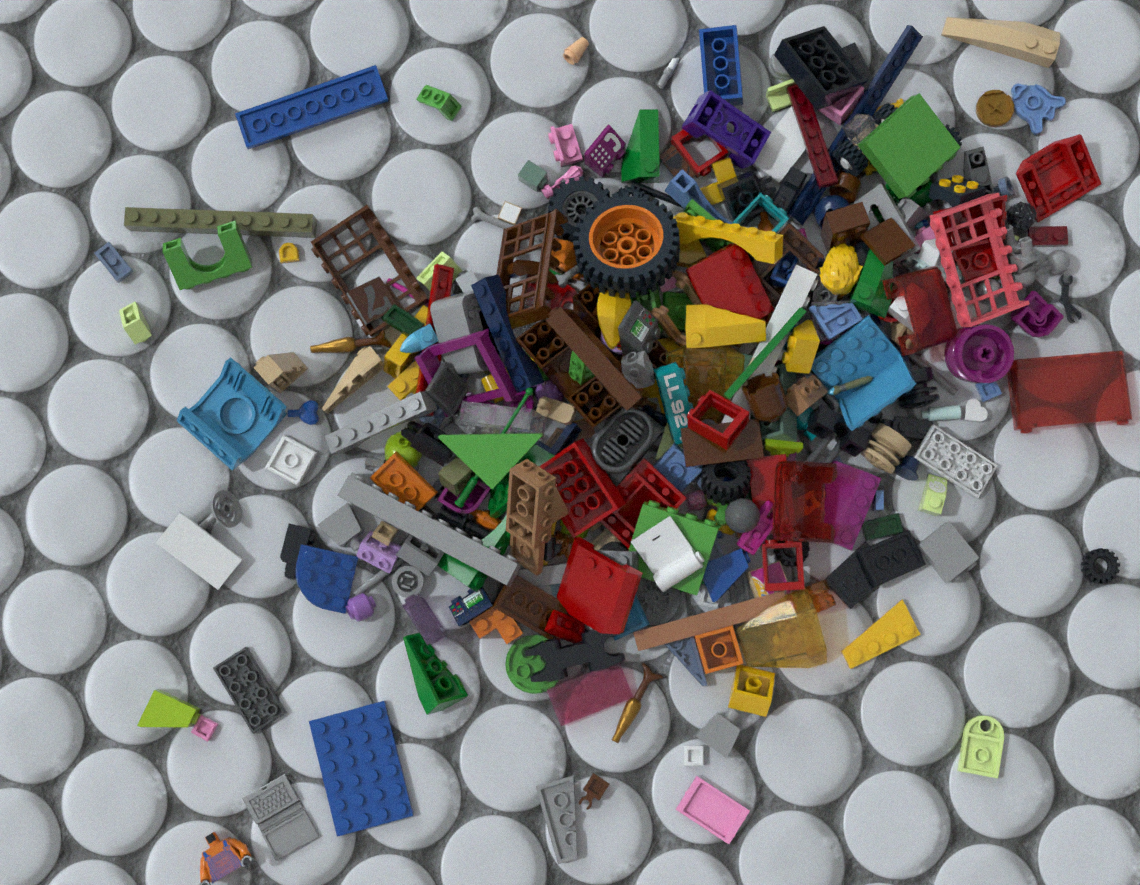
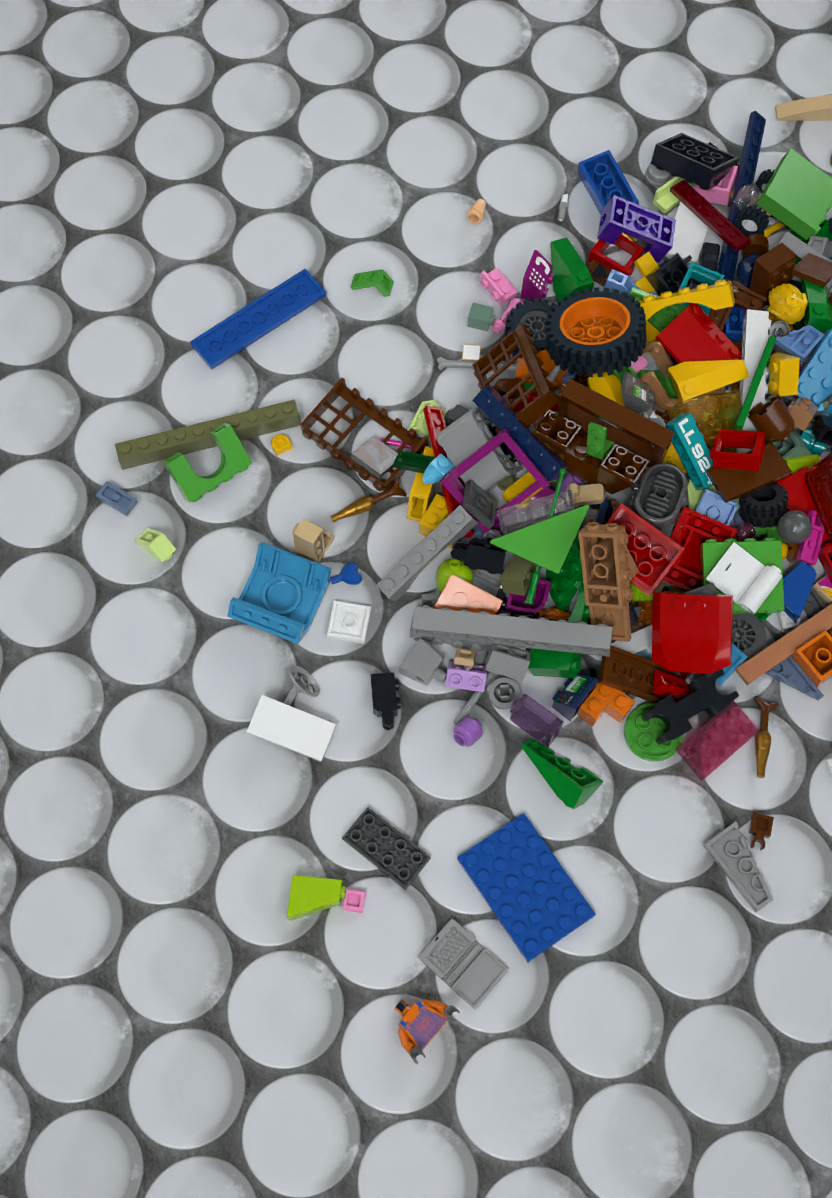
camera: 30 degrees left, 15 degrees down
blue plate [295,545,358,614] -> none
tan wedge [322,346,384,414] -> none

